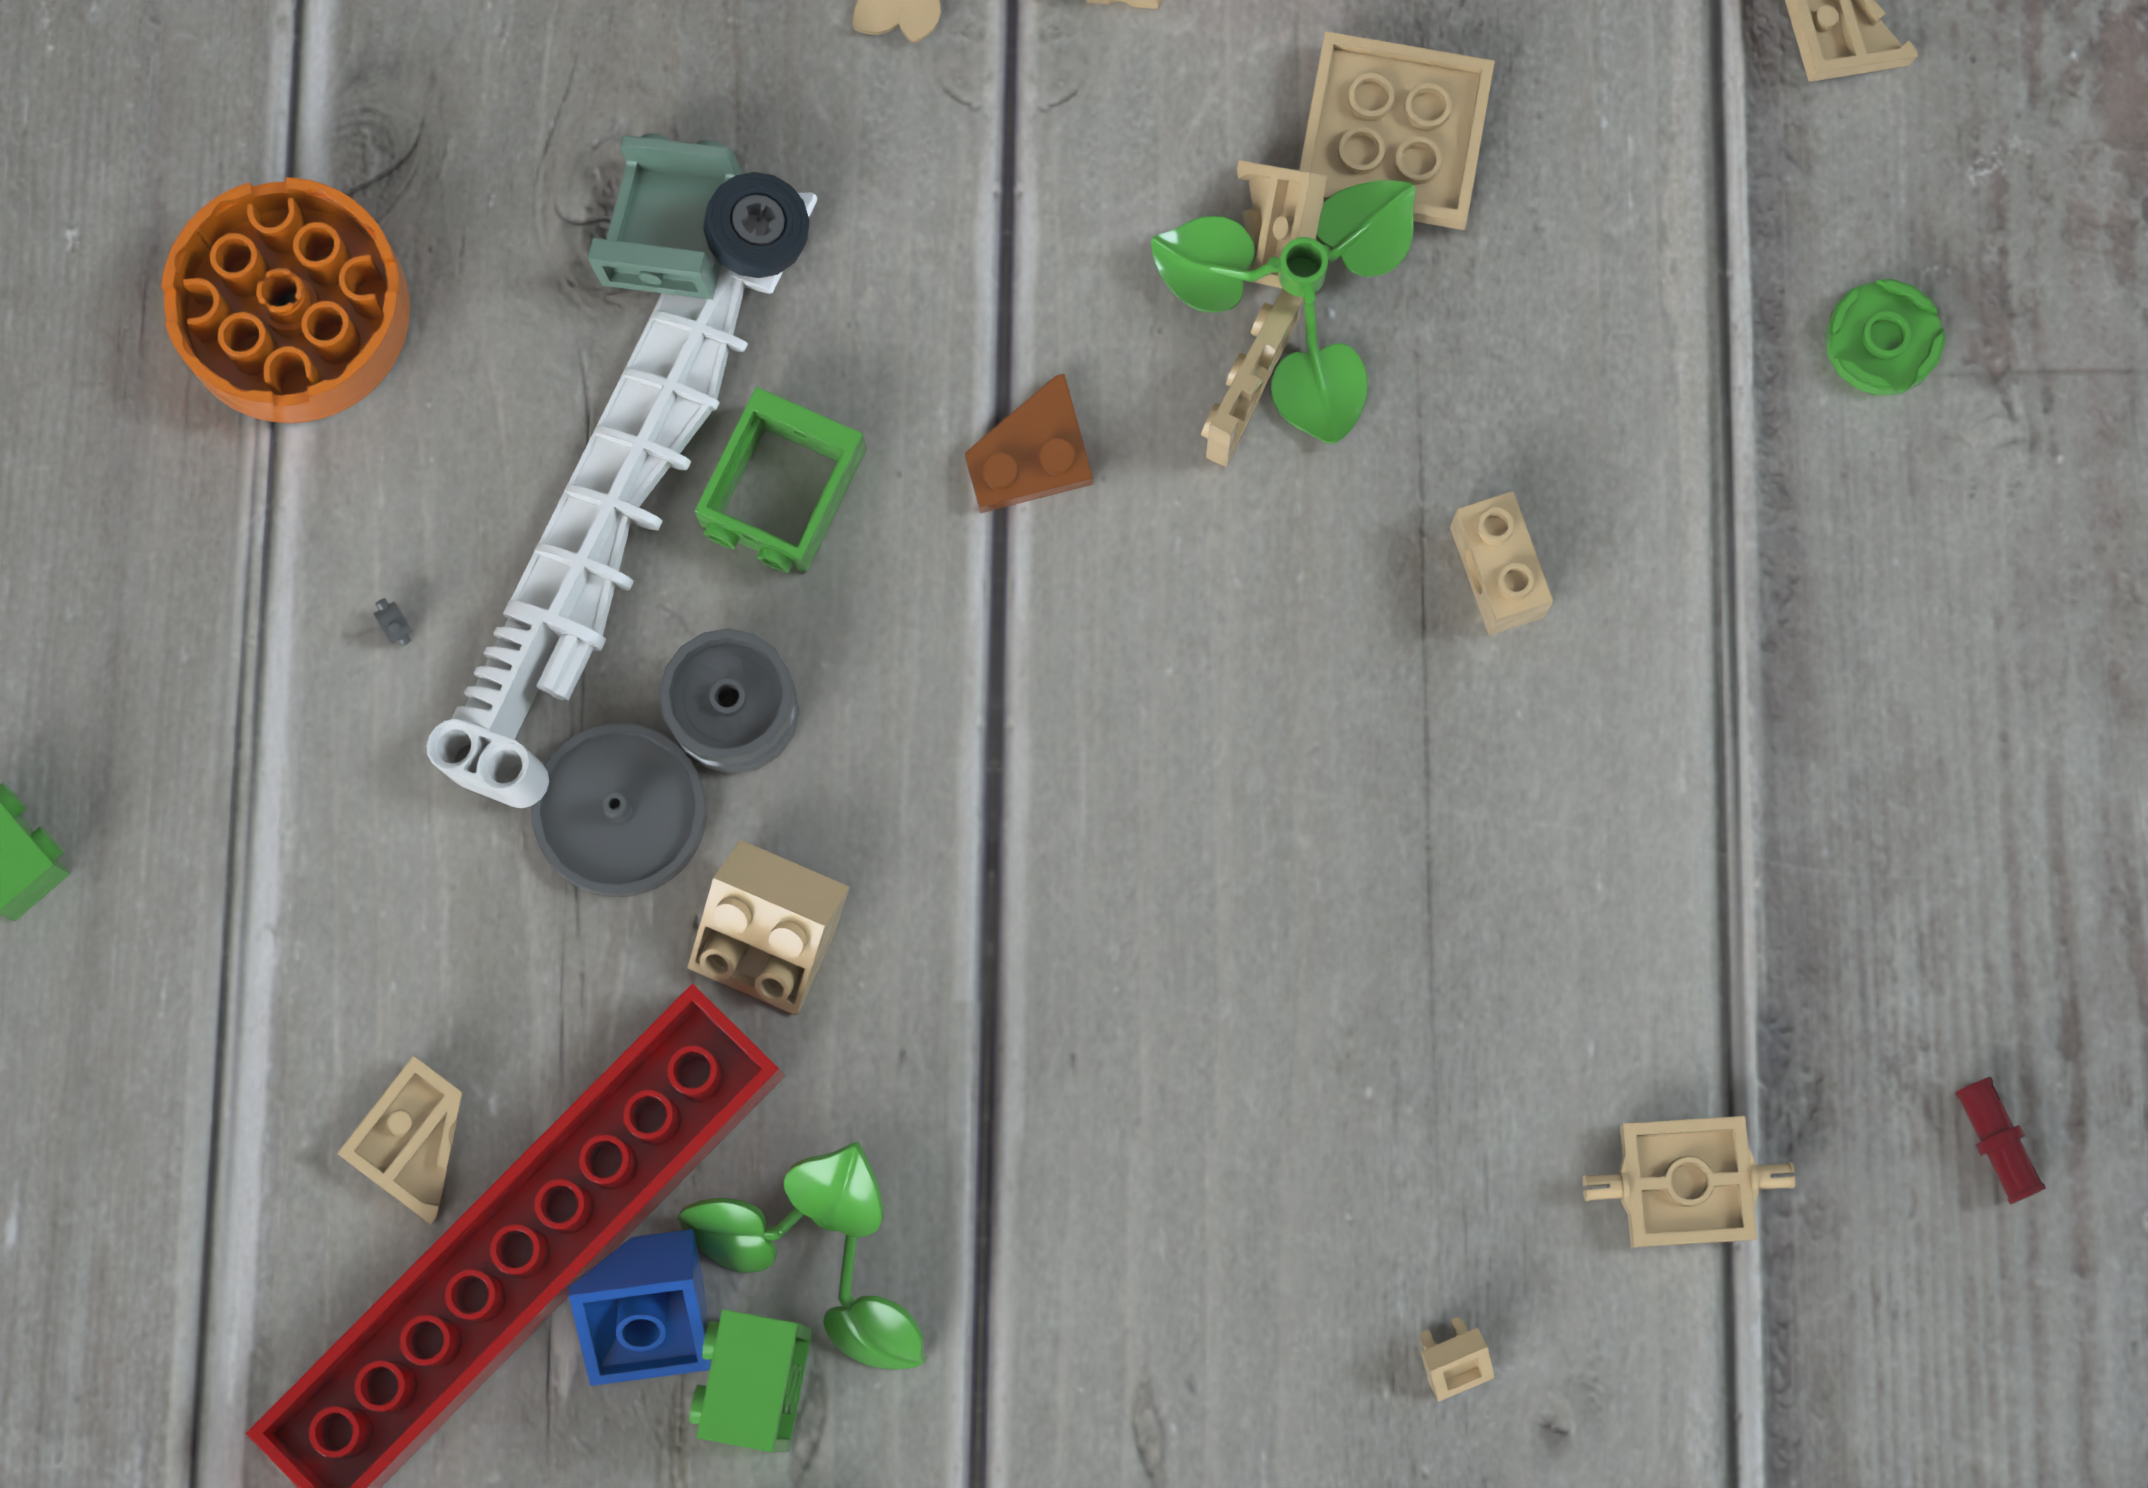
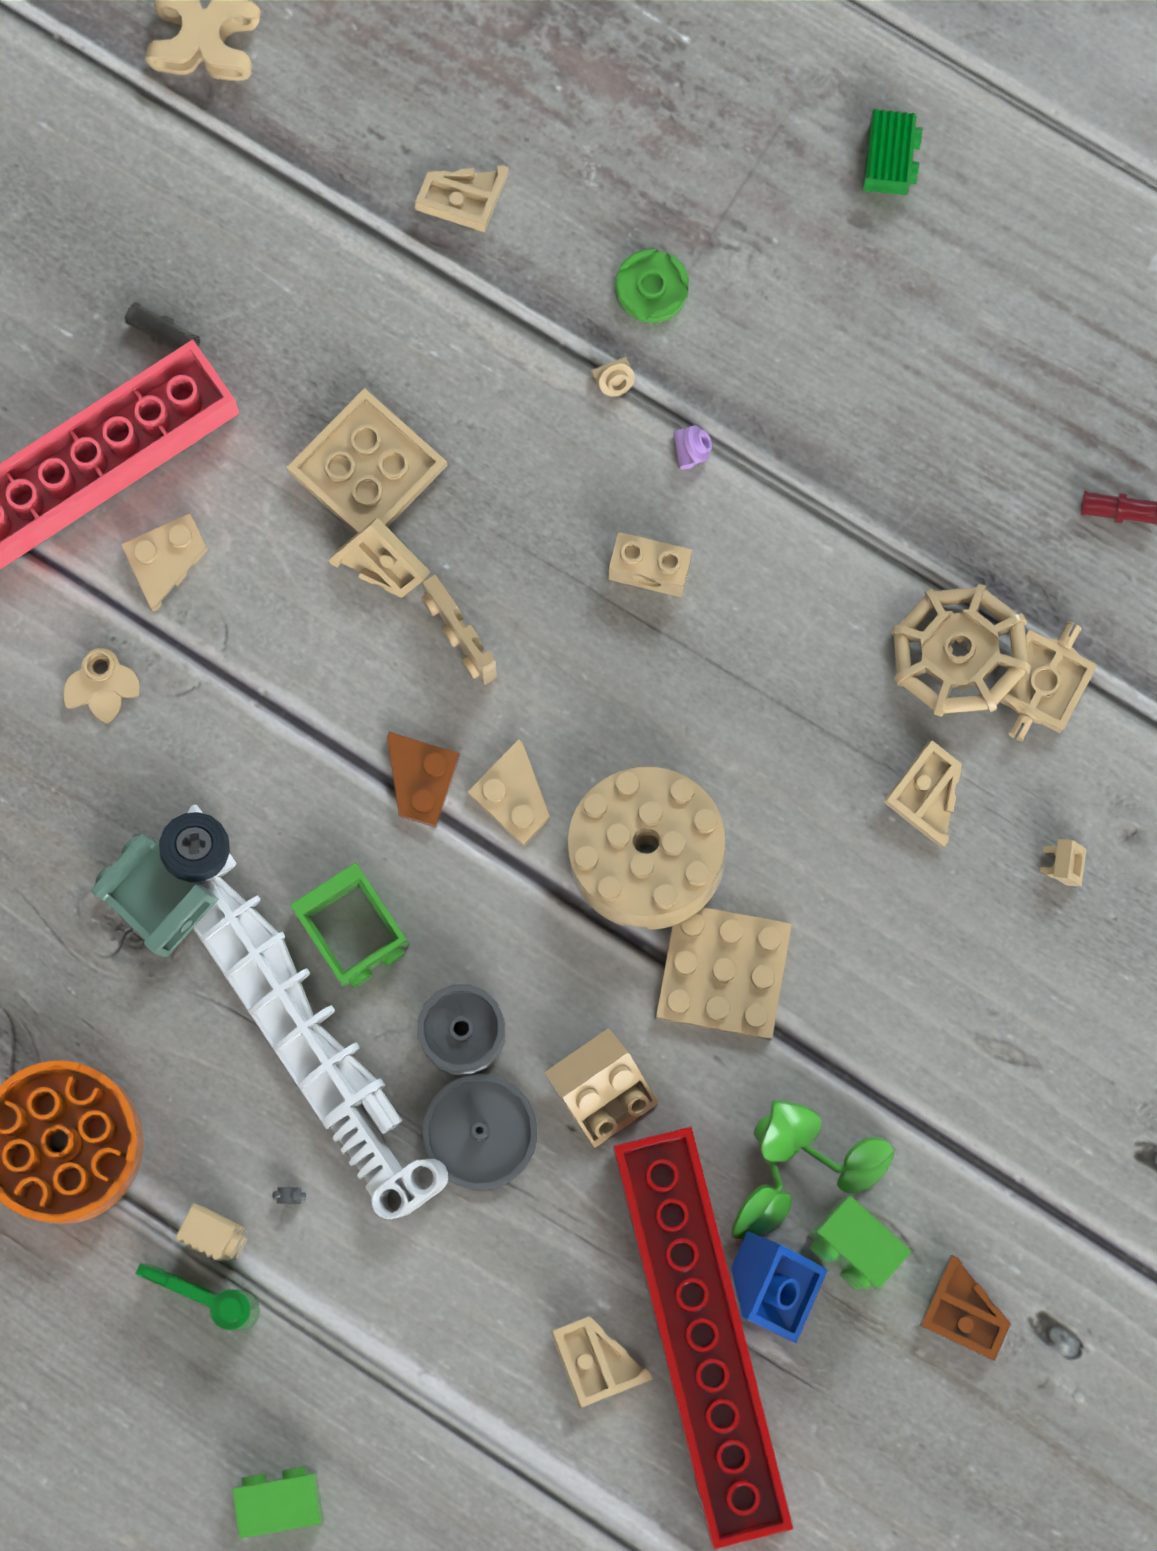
camera: 60 degrees left, 0 degrees up
bright green plant [1151,180,1415,444] -> none
none -> green piece [135,1263,260,1331]
none -> tan brick [176,1203,247,1262]
none -> tan wing [467,739,550,847]
none -> tan brick [568,767,726,930]
none -> tan plate [591,357,635,396]
none -> tan plate [656,907,792,1040]
none -> lavender plate [673,425,712,469]
none -> tan wing [883,740,962,848]
none -> tan plate [890,584,1031,717]

